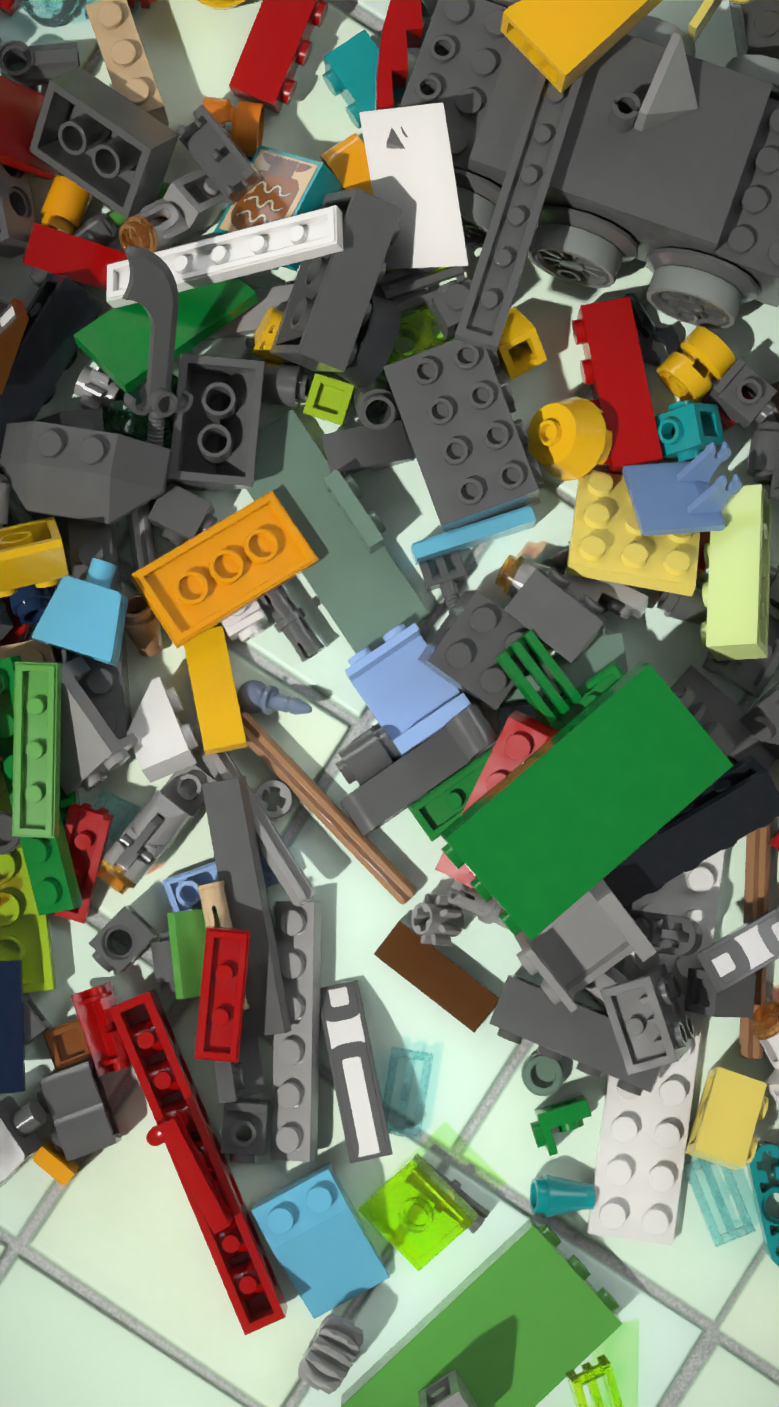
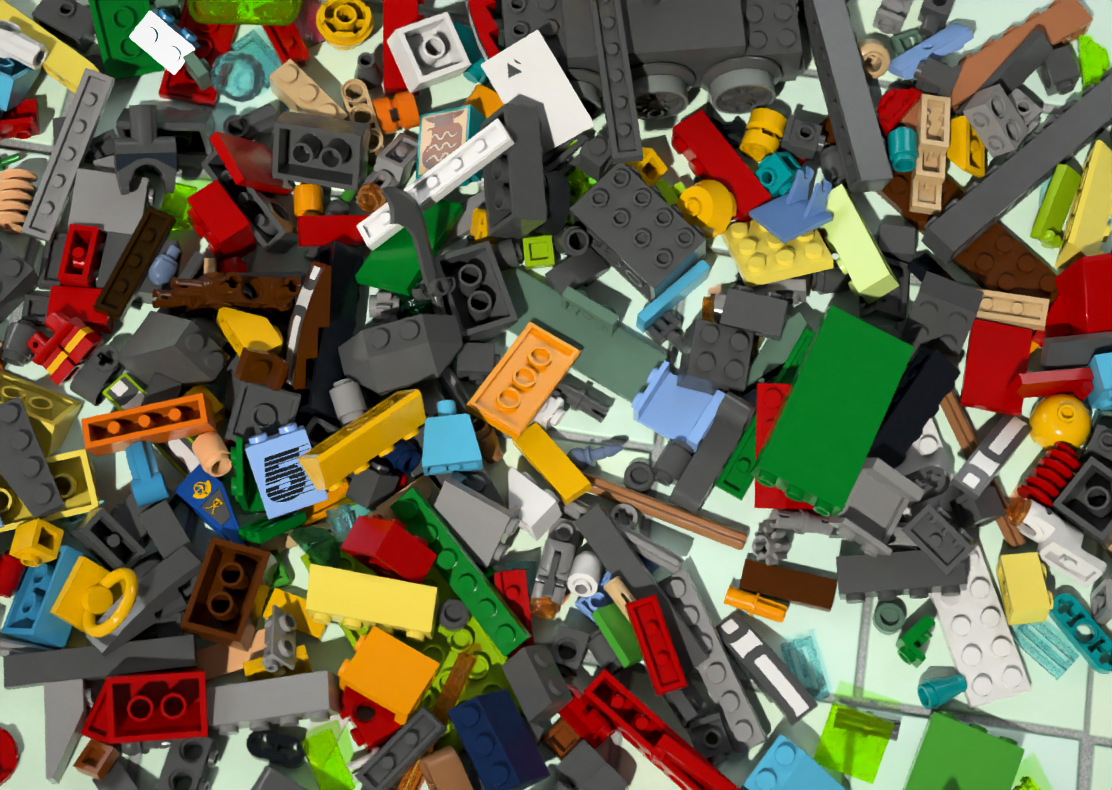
camera: 25 degrees left, 15 degrees down
bright green tile [12,661,62,838] -> none
dark grey hinge [176,105,264,205] -> none
green tile [494,630,582,725] -> none
none -> tan beam [341,79,384,165]
none -> dark grey cone [354,52,383,90]
none -> white brick [386,12,471,94]
none -> dark grey brick [501,644,573,722]
none -> white brick [567,551,603,597]
none -> dark grey tile [624,462,655,494]
none -> lime tile [655,179,687,207]
none -> light orange axle [723,585,787,623]

